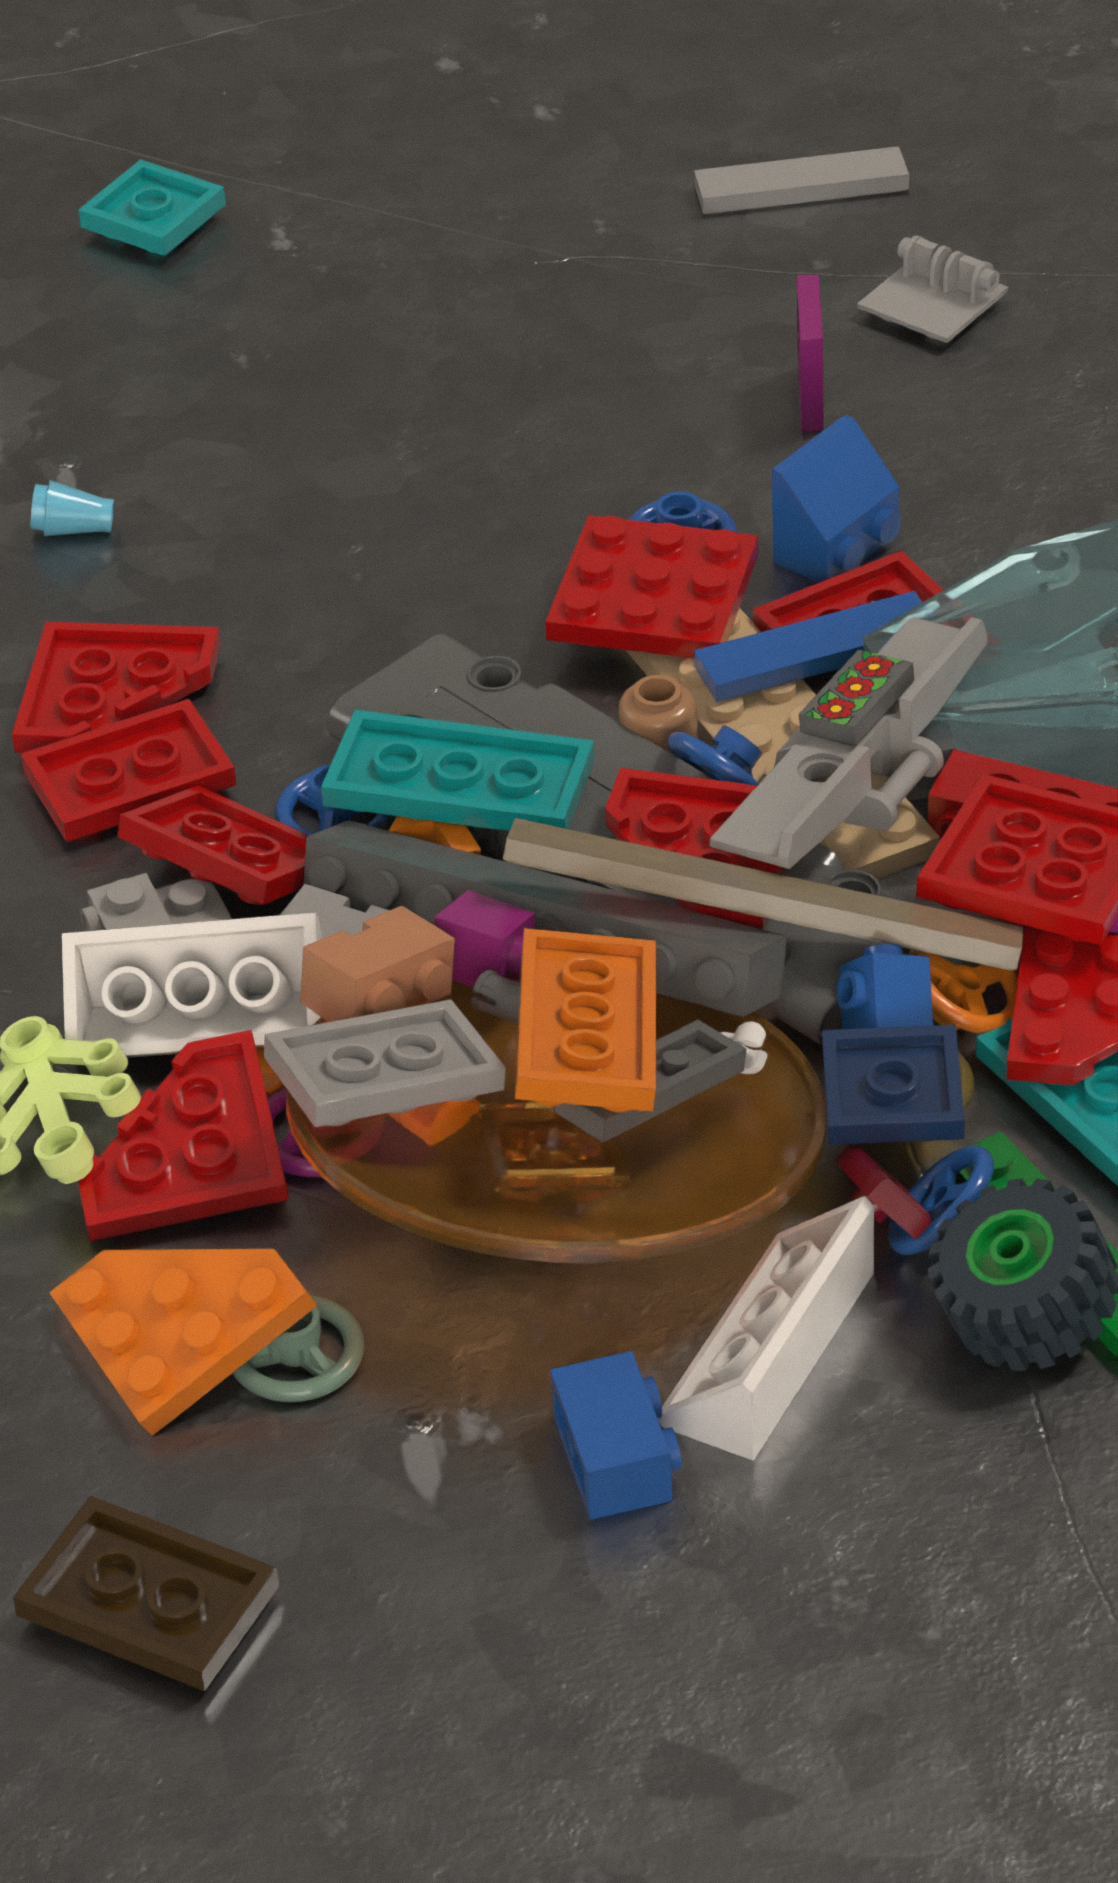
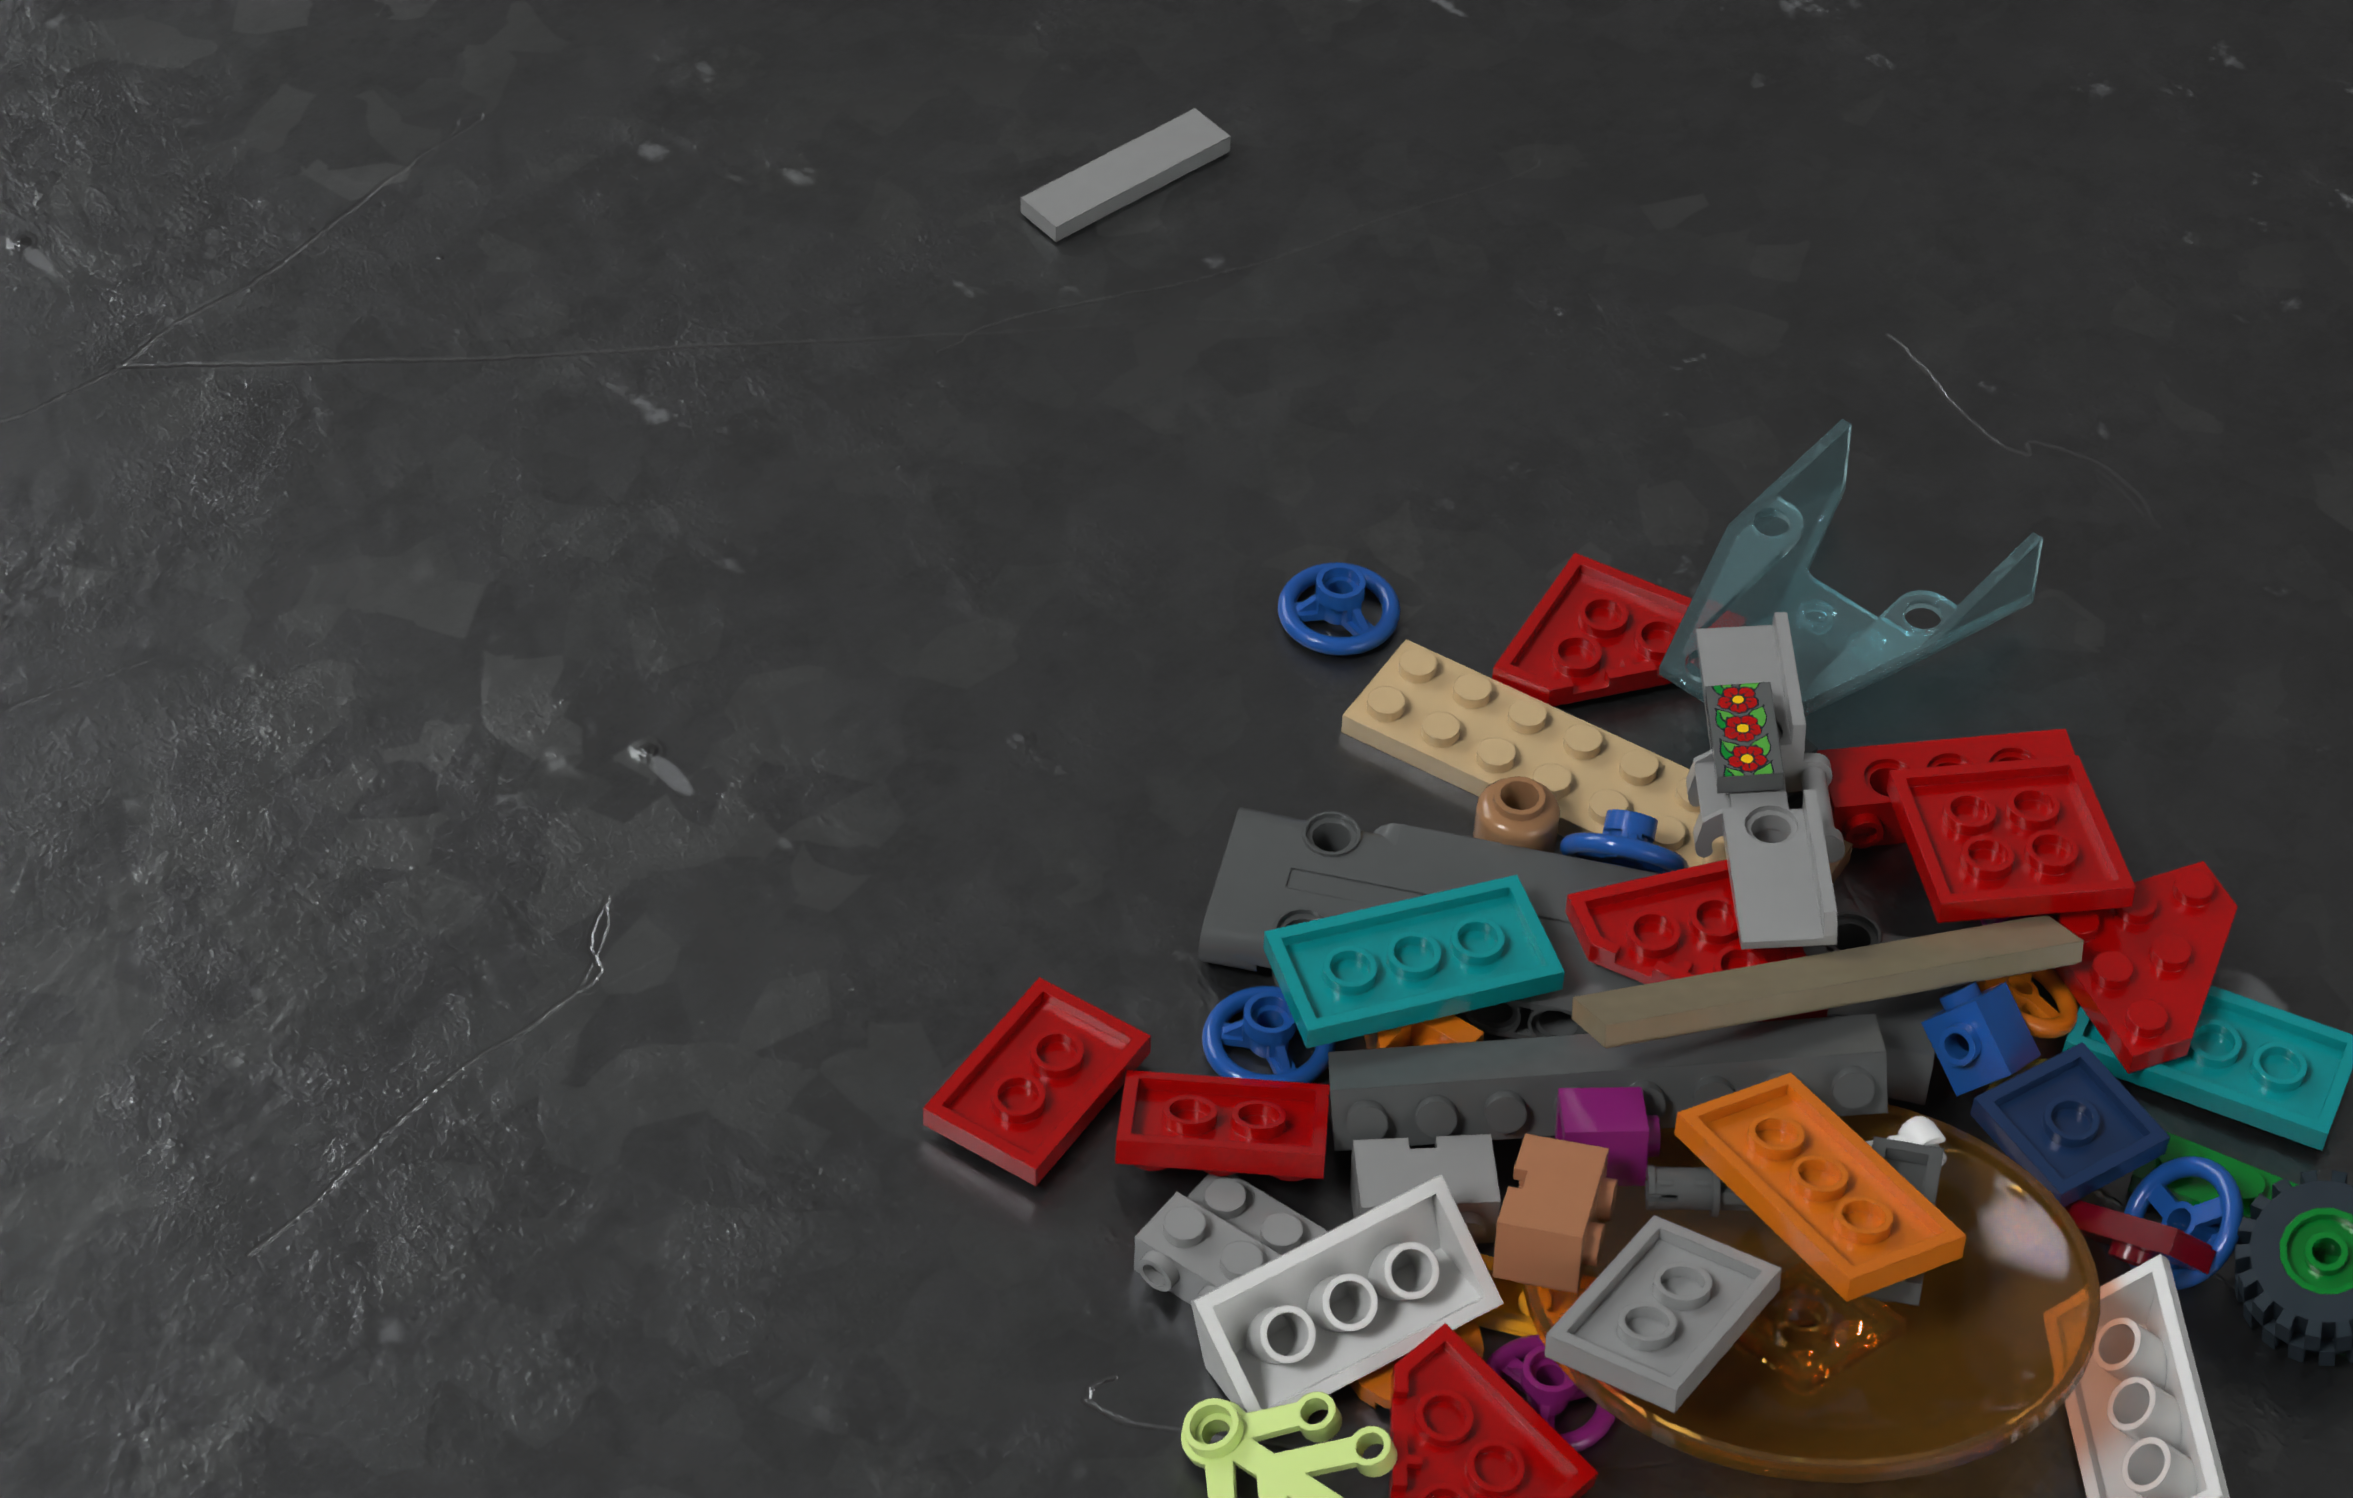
camera: 35 degrees left, 5 degrees up
red plate [12,622,221,753] -> none
medium azure cone [30,480,115,537] -> none
teal plate [78,159,226,256] -> none
red plate [545,515,759,659] -> none
blue tile [694,591,937,702] -> none
blue slope [772,415,901,583] -> none
magenta tile [796,275,824,432] -> none
light grey hinge [857,235,1008,343] -> none

